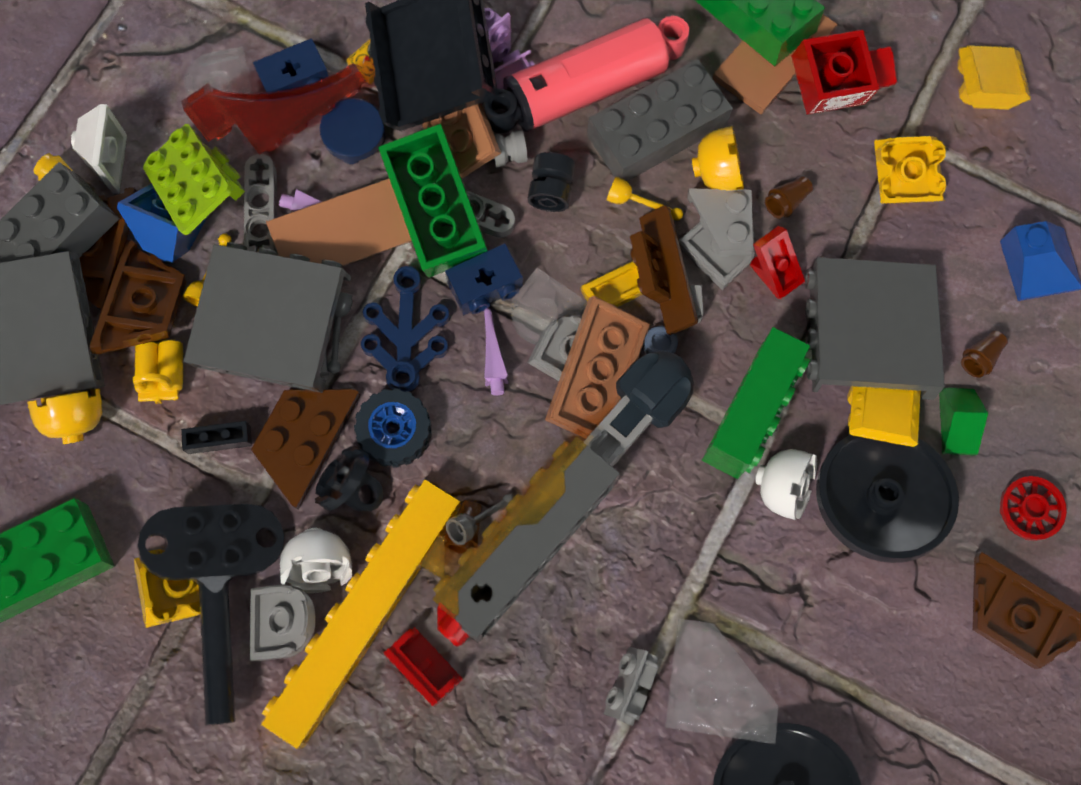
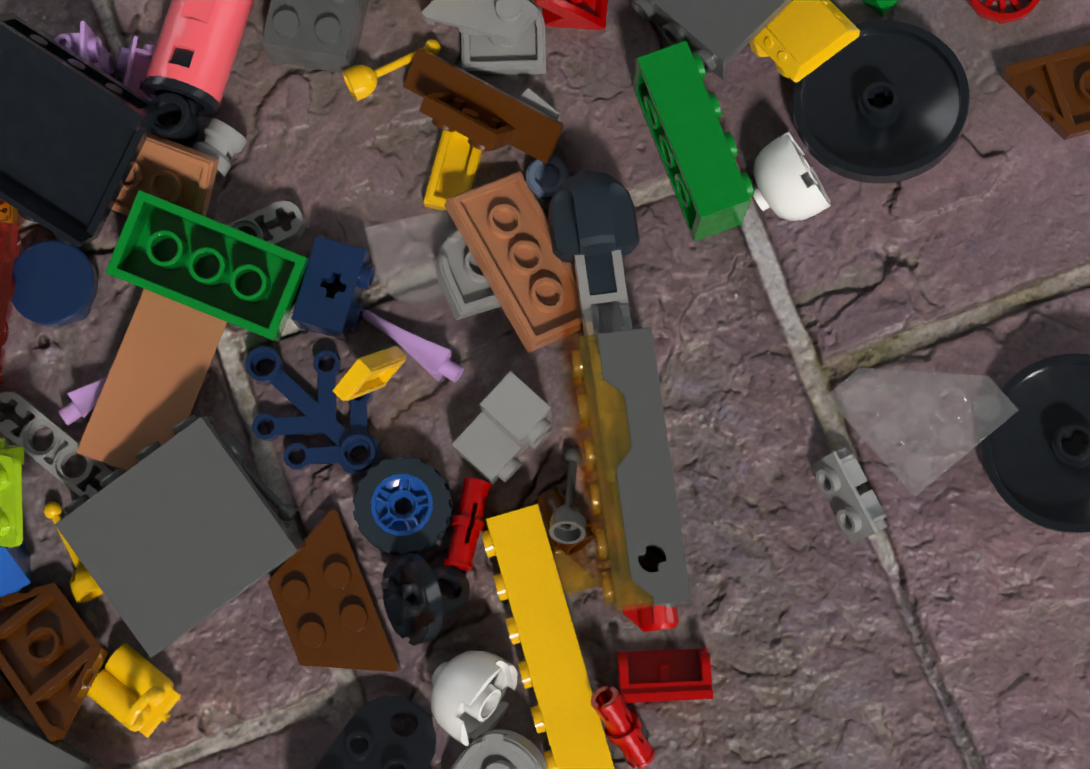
camera: 40 degrees left, 5 degrees up
black piece [181,421,252,454] -> none
black wheel [527,152,575,212] -> none
none -> yellow tile [332,346,407,402]
none -> red pin [444,477,492,571]
none -> light grey brick [451,371,552,485]
none -> red pin [590,686,655,769]

